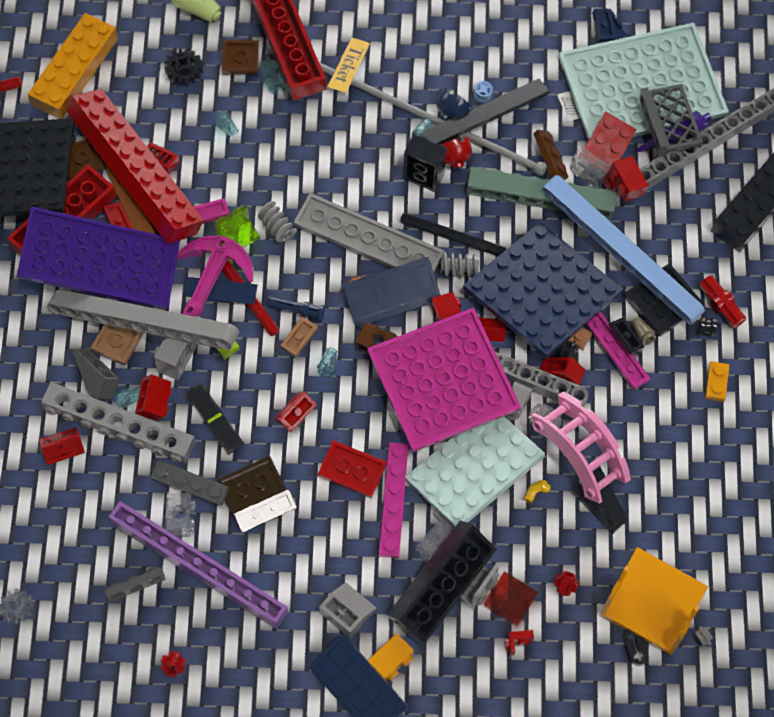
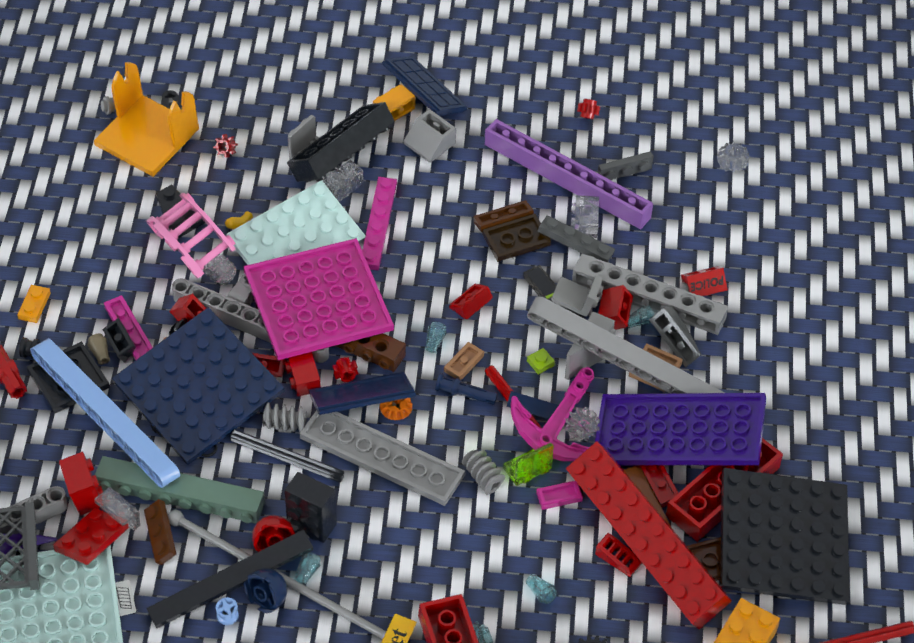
camera: 175 degrees left, 15 degrees down
red plate [317,440,387,499] -> none
clear red plate [483,571,539,627] -> none
red bracket [504,630,534,656] -> none
none -> red gear [333,357,358,382]
none -> light grey bracket [551,275,604,317]
none -> clear gear [565,407,600,443]

